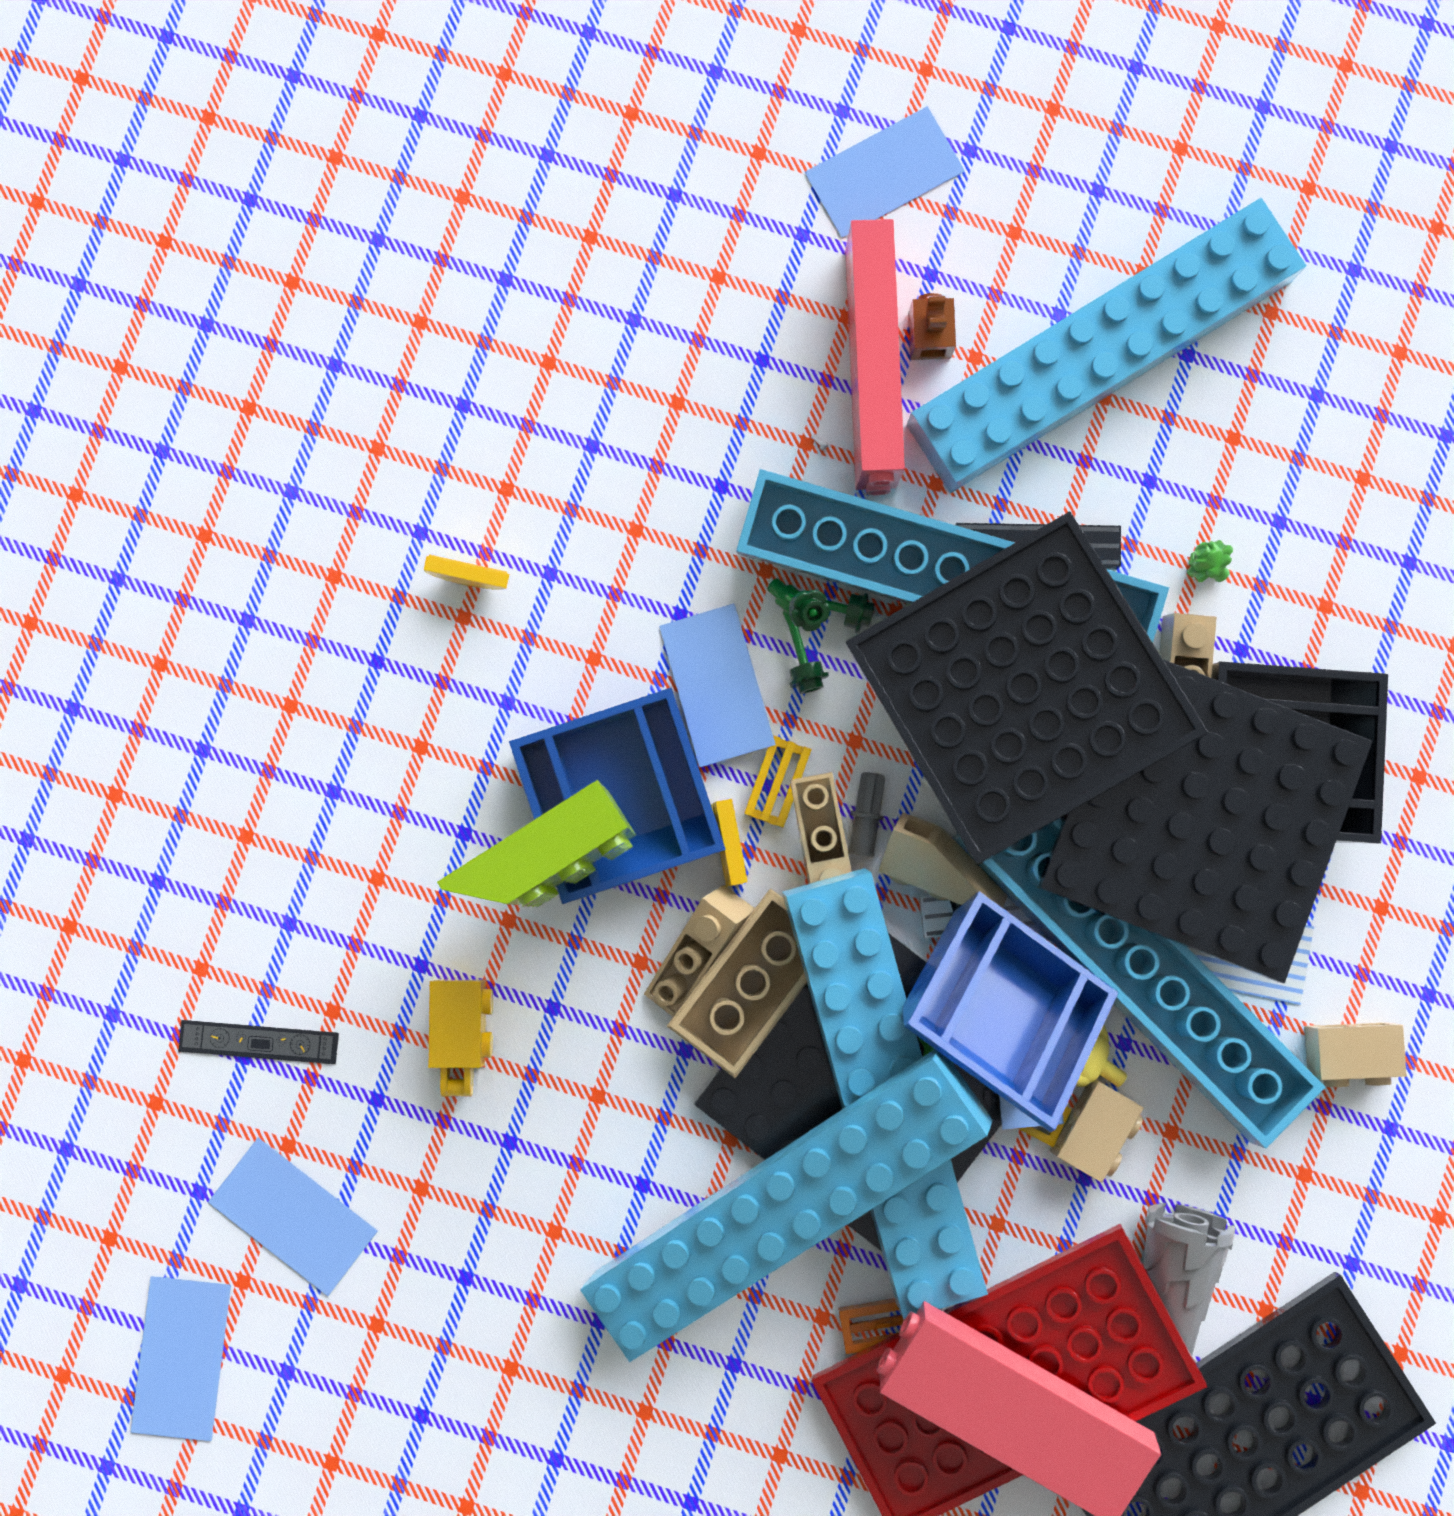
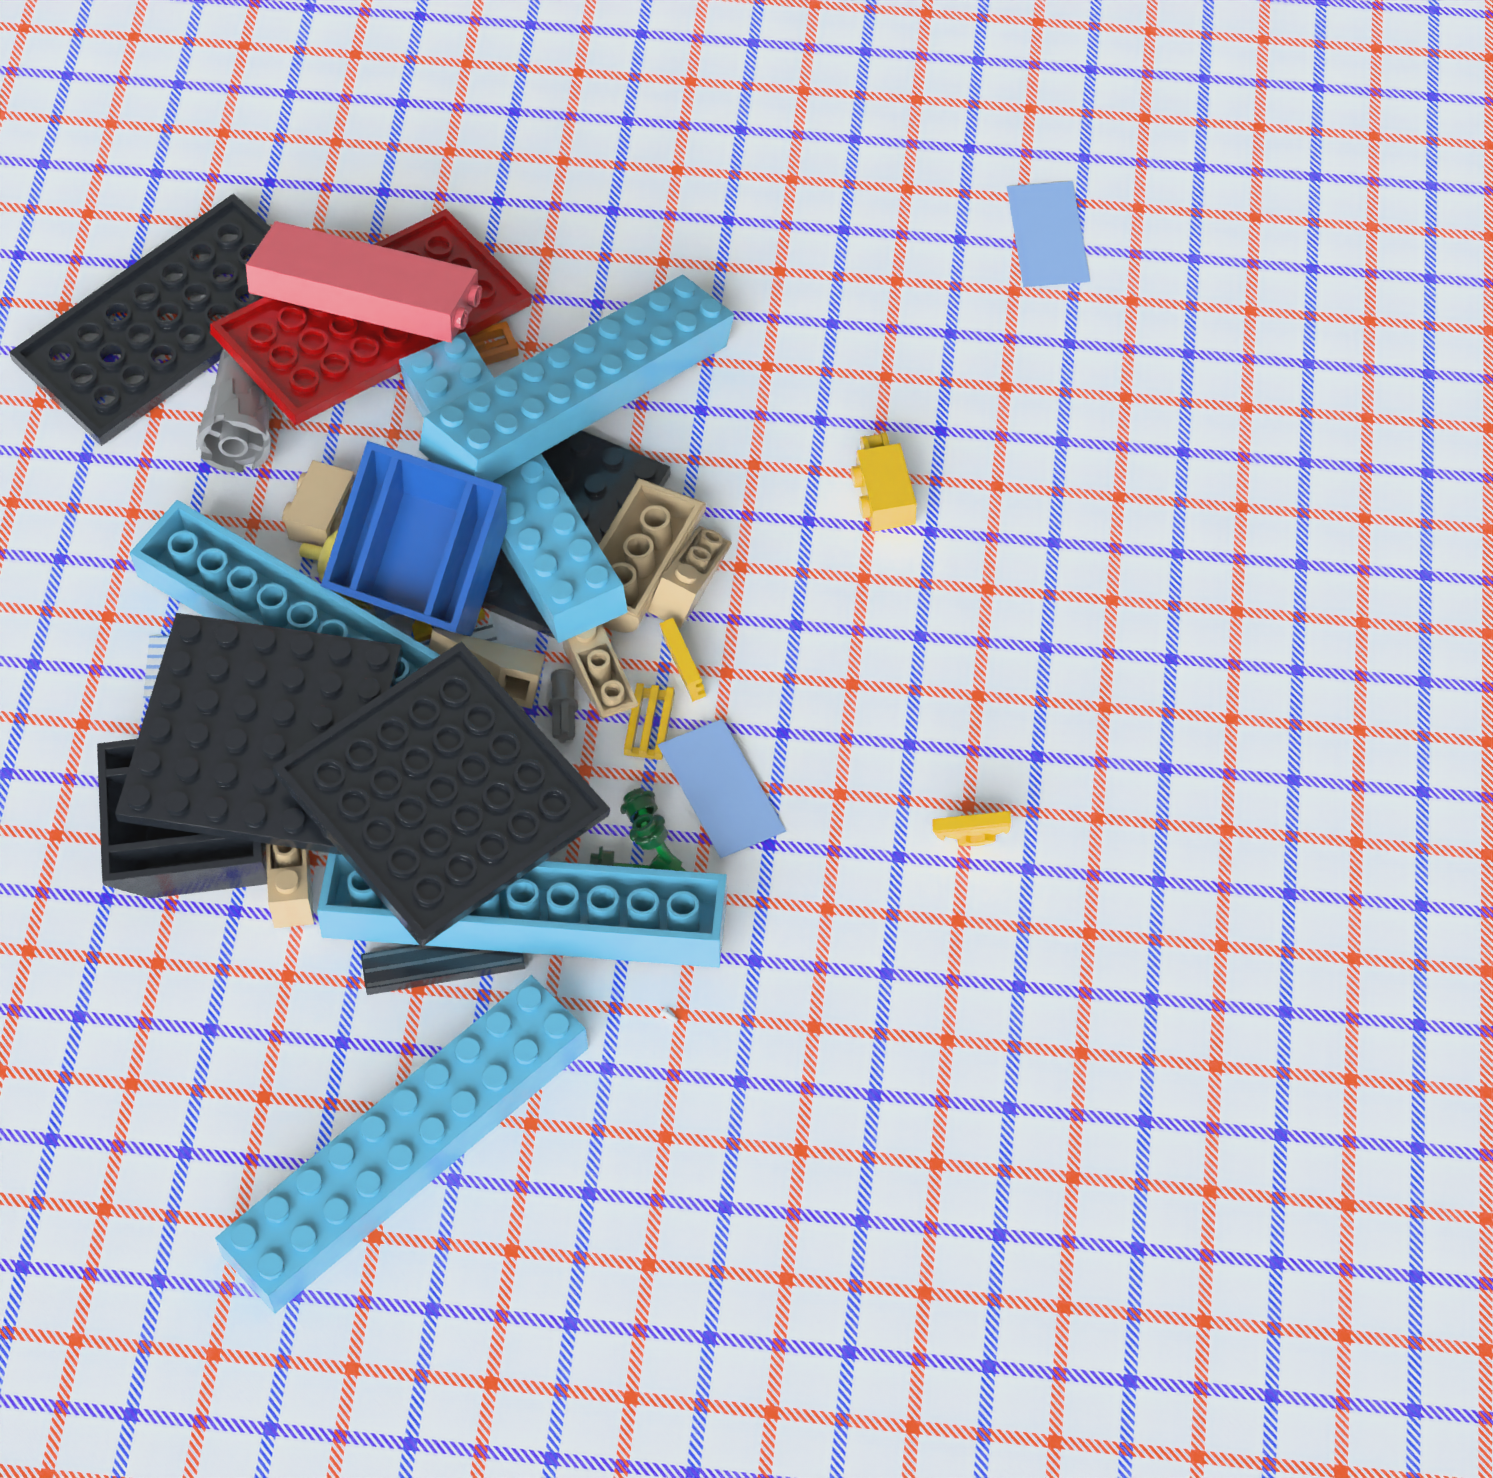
camera: 175 degrees right, 25 degrees down
sticker [178,1020,339,1064] -> none
light blue sticker [208,1137,378,1296] -> none
lime slope [437,780,636,908] -> none
blue slope [509,688,726,905] -> none
light blue sticker [804,106,965,237] -> none
coral brick [845,219,905,496] -> none
dark orange brick [908,293,956,360] -> none
bright green plant [1187,540,1233,582] -> none
tan brick [1304,1022,1407,1087] -> none

